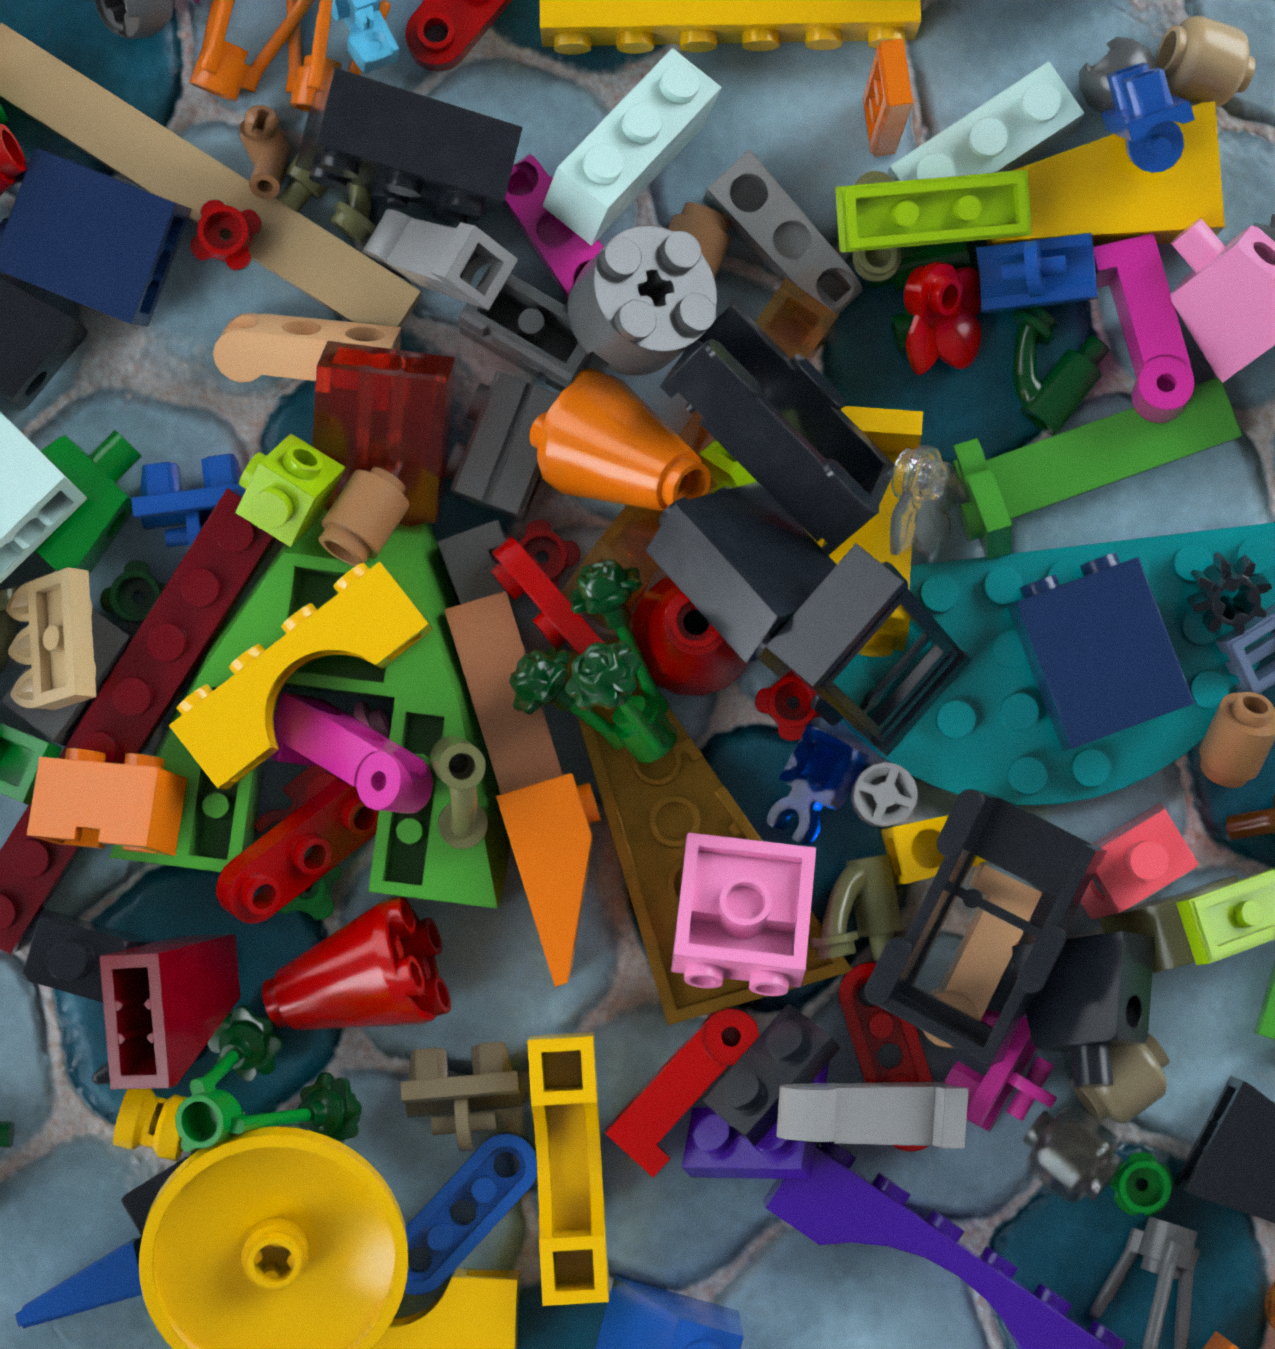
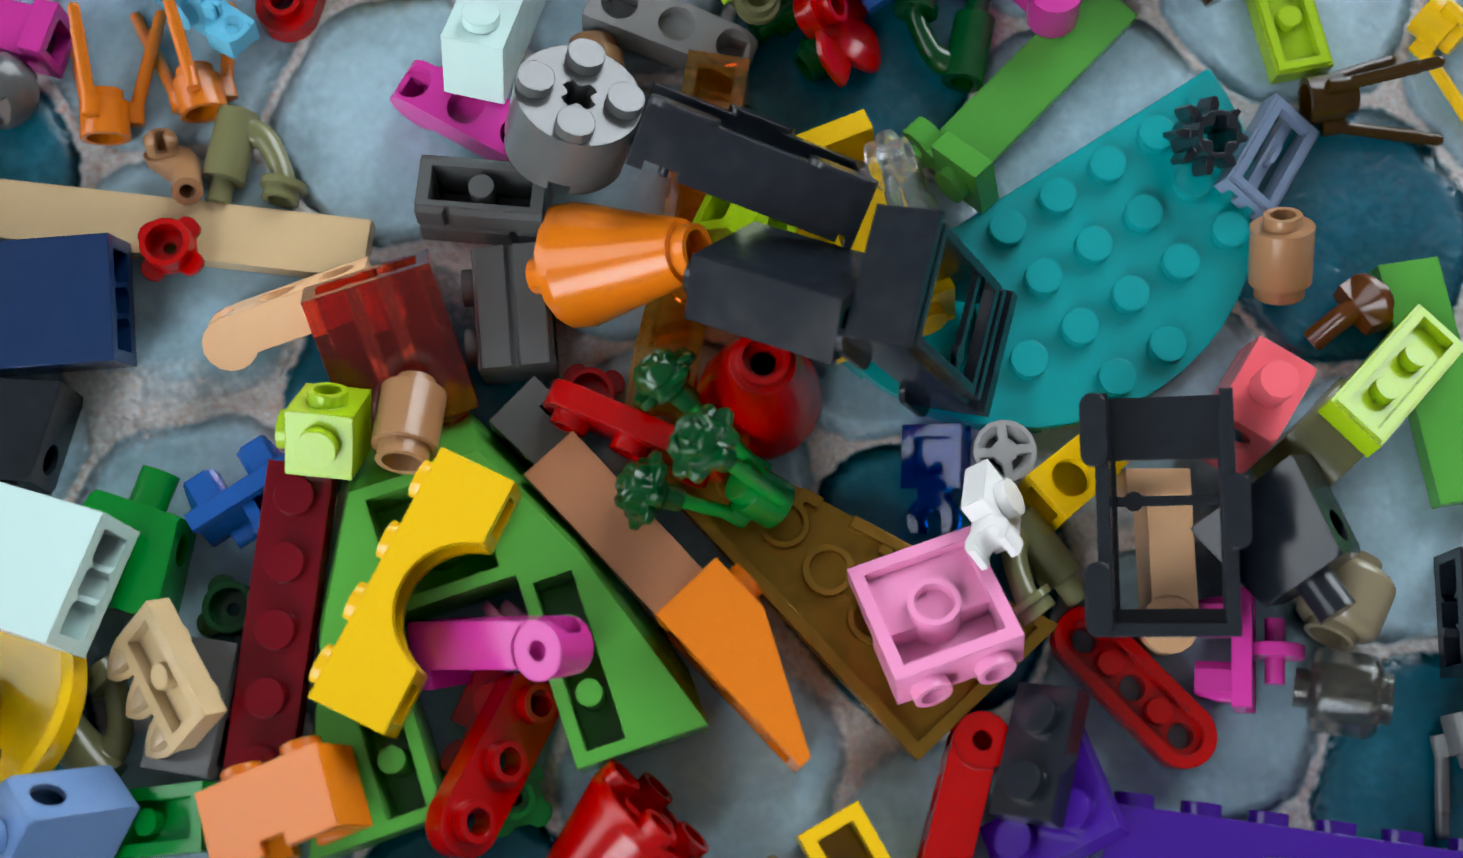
camera: 30 degrees left, 10 degrees down
black brick [295,67,523,226] -> none
light grey leg [363,209,518,310] -> none
olive plant [430,736,488,849] -> none
red plate [755,670,822,741] -> none
light grey leg [777,1082,968,1149] -> none
dark blue brick [1008,552,1195,751] -> none
green plate [1109,1152,1174,1216] -> none
none -> white plate [961,459,1025,571]

